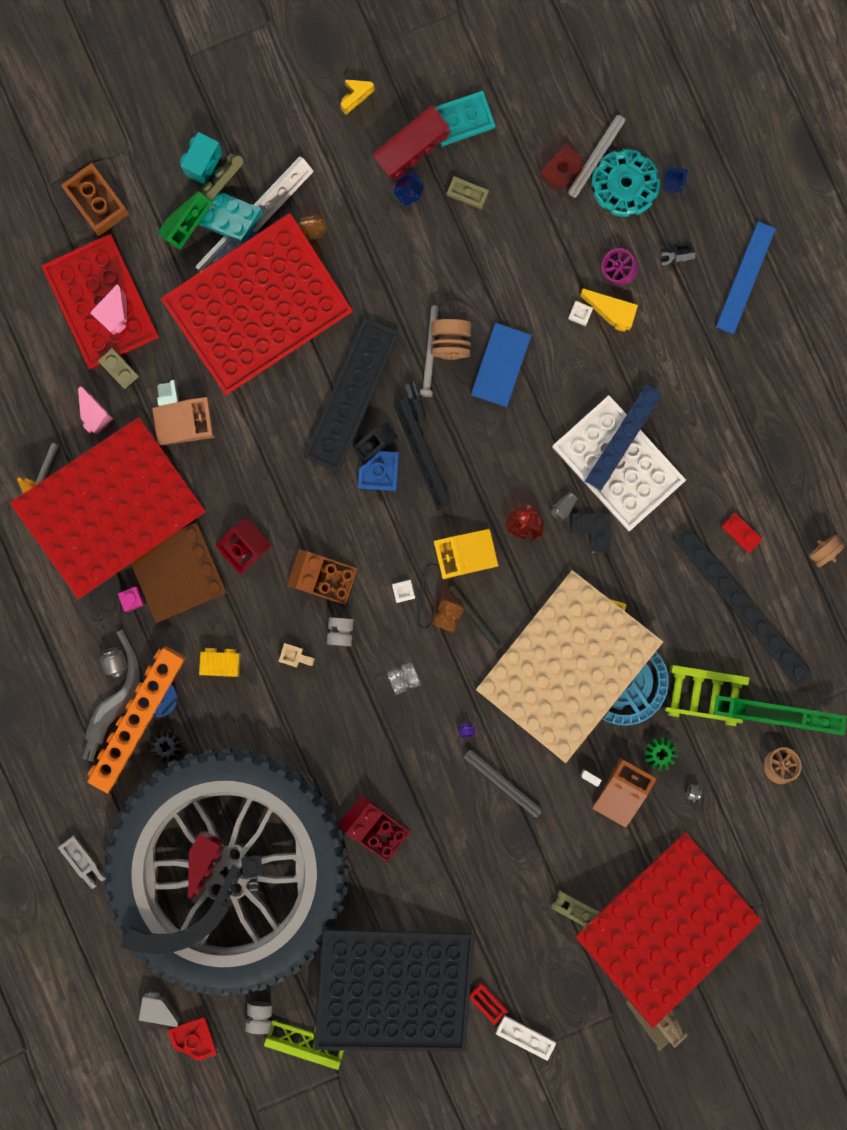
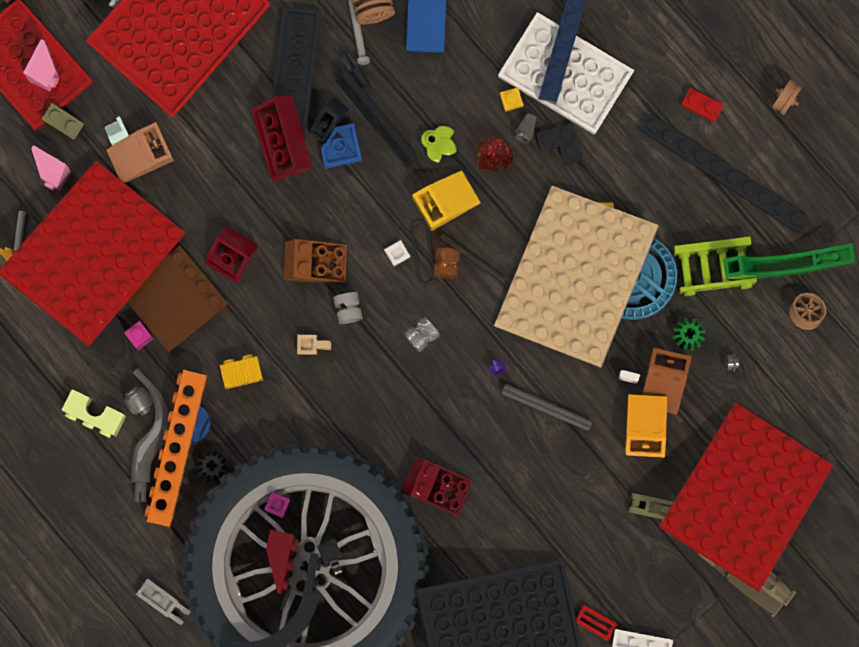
camera: 15 degrees left, 5 degrees down
none -> yellowish green arch [62,389,126,438]
none -> dark red slope [251,96,313,181]
none -> magenta tile [264,492,290,518]
none -> lime plate [421,126,456,163]
none -> yellow plate [500,88,523,112]
none -> light orange slope [625,394,667,457]

